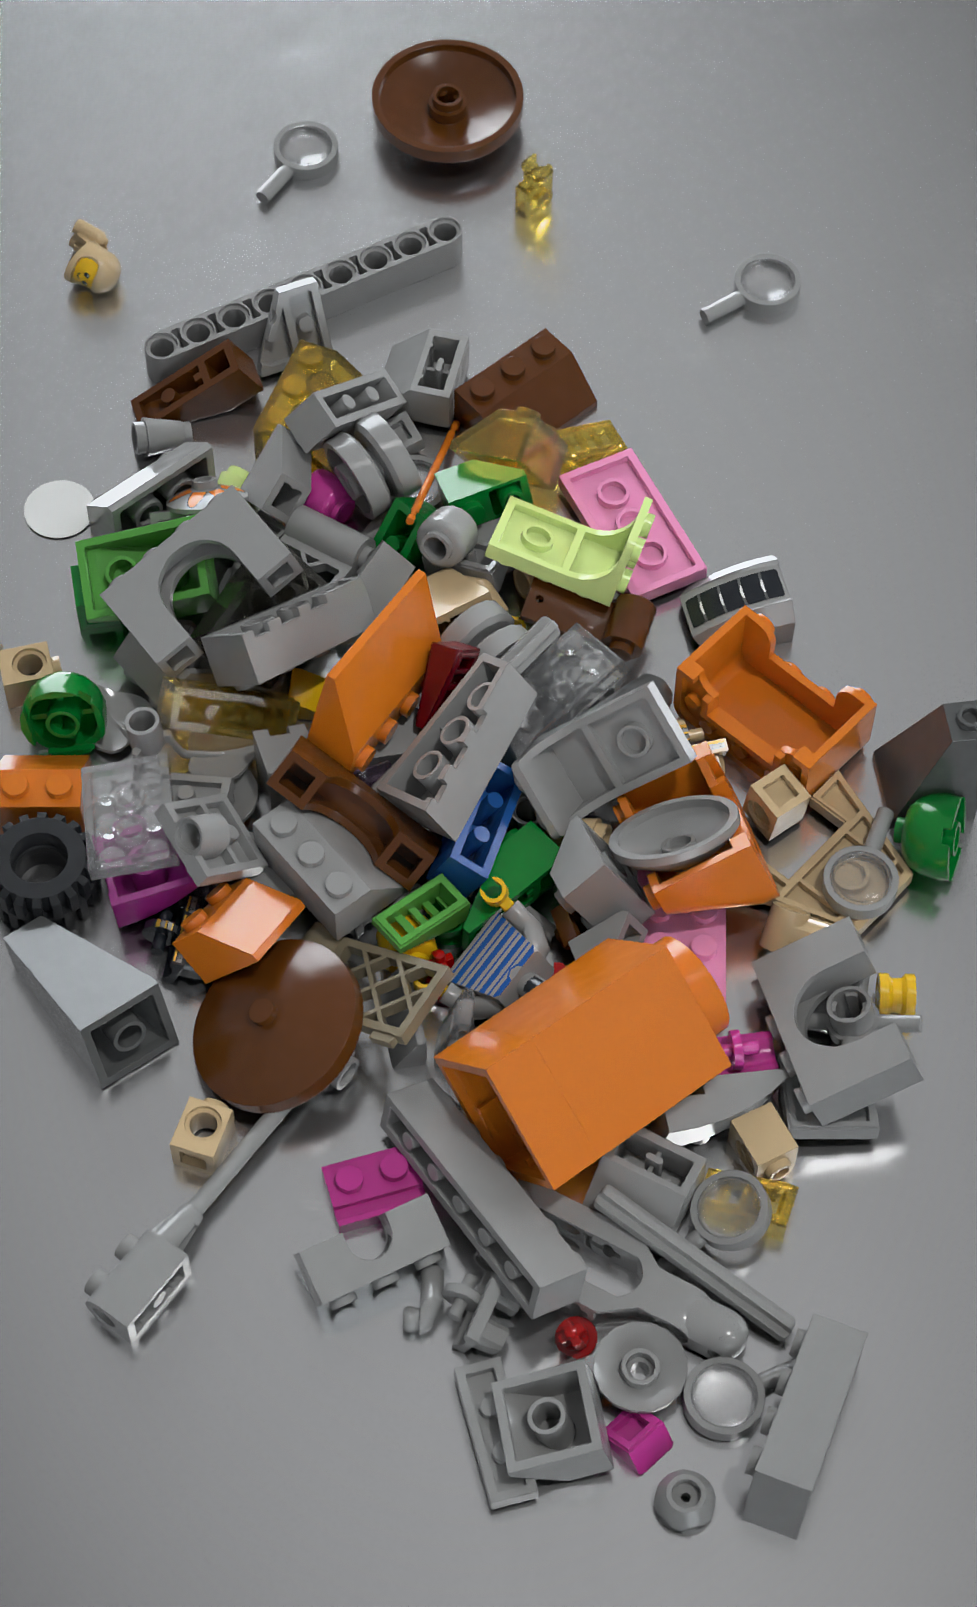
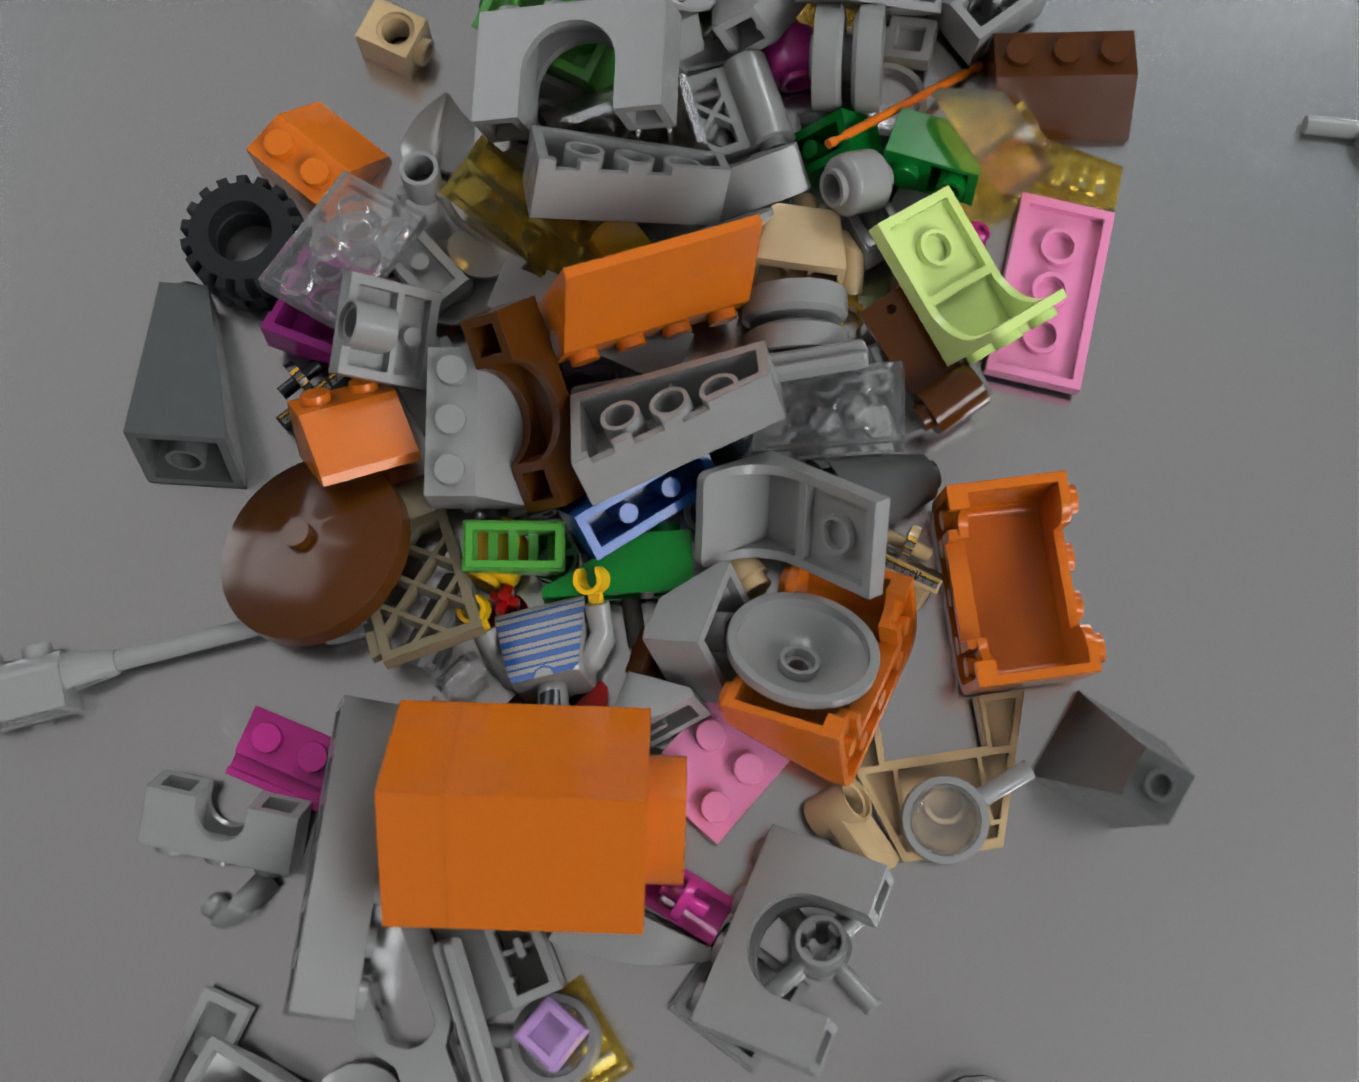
camera: 35 degrees right, 20 degrees up
green cylinder [20,671,107,755] -> none
tan brick [170,1096,236,1175] -> none
dark red slope [416,641,480,729] -> none
light grey hips [442,1271,521,1355] -> none
red piece [555,1316,598,1359] -> none
slope [679,555,796,646] -> none
tan brick [728,1102,799,1182] -> none
tan brick [742,764,811,841] -> none
yellow wheel [875,973,916,1015] -> none
green cylinder [893,793,966,881] -> none
none -> lavender tile [513,995,589,1073]

